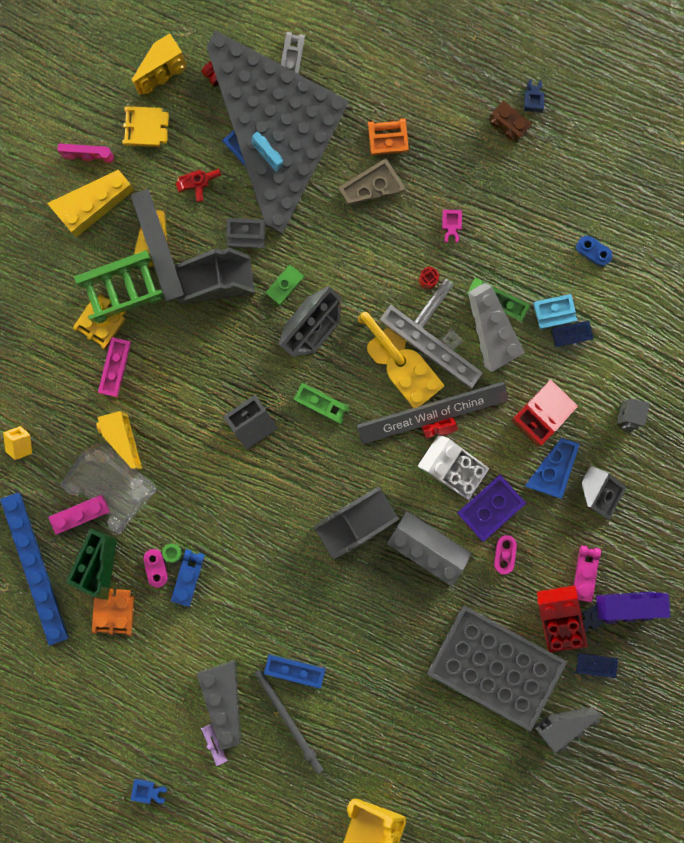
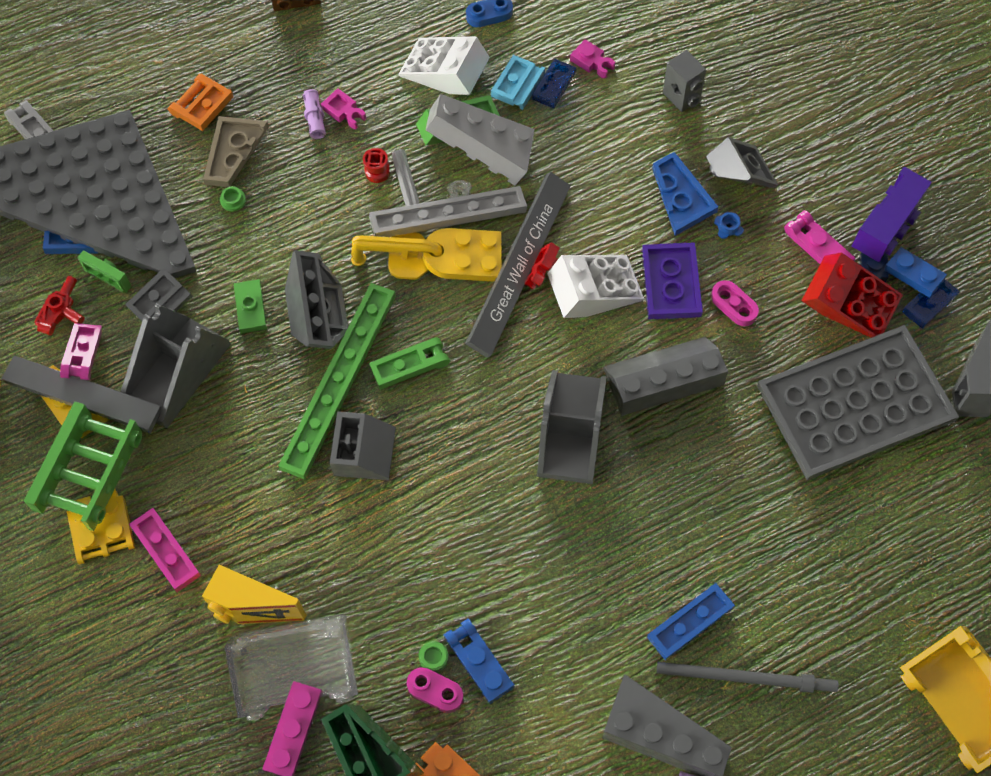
camera: 50 degrees left, 20 degrees down
yellow panel [3,426,32,460] -> none
medium azure plate [251,131,283,172] -> none
slope [511,379,578,447] -> none
none -> dark pink plate [60,323,102,380]
none -> bright green plate [78,250,132,293]
none -> bright green plate [220,186,246,212]
none -> bright green plate [278,283,396,479]
none -> lavender pin [303,89,326,139]
none -> white slope [399,37,490,95]
none -> dark pink plate [570,39,615,79]
none -> blue plate [714,212,744,239]
none -> blue plate [885,247,947,298]

